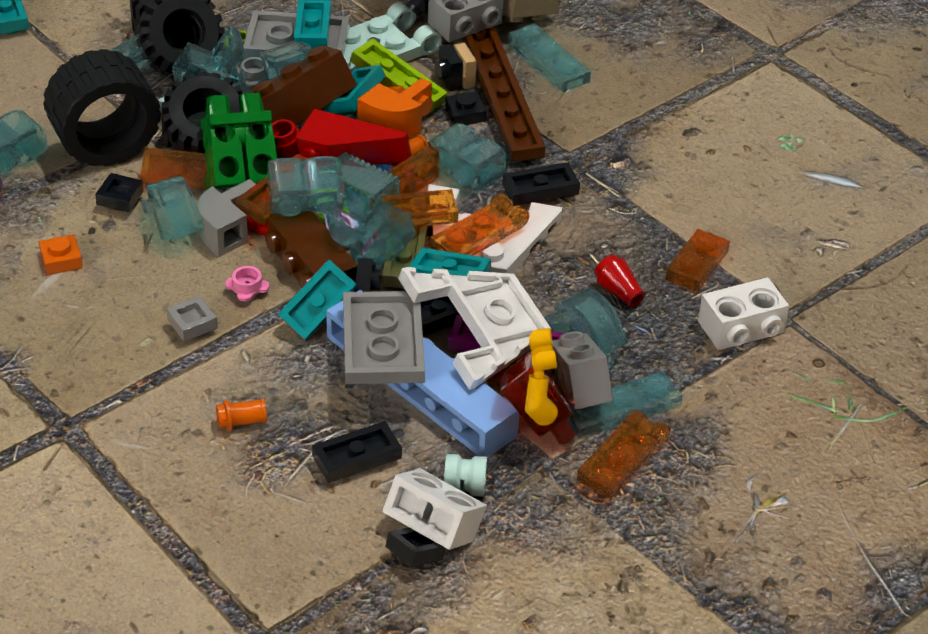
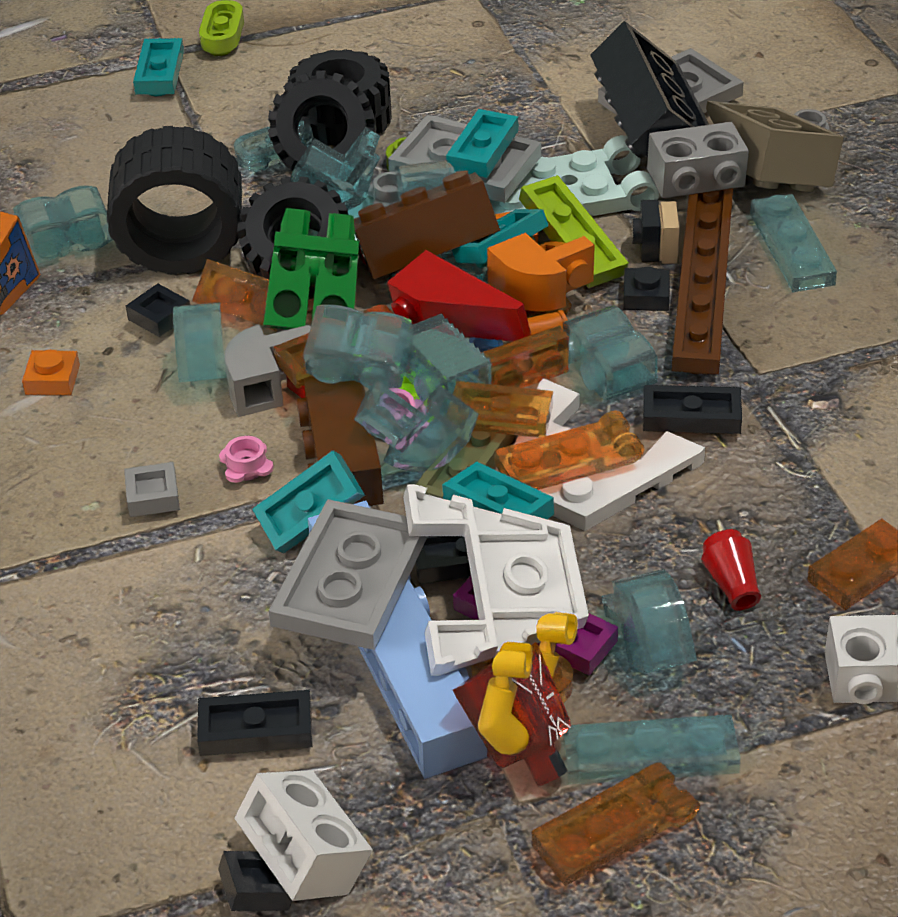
camera: 25 degrees right, 0 degrees up
orange pin [216,398,267,431] -> none
red cone [272,119,300,171] -> none
black plate [355,258,382,292] -> none
light aqua wheel [444,454,487,497] -> none
light grey brick [552,331,613,410] -> none

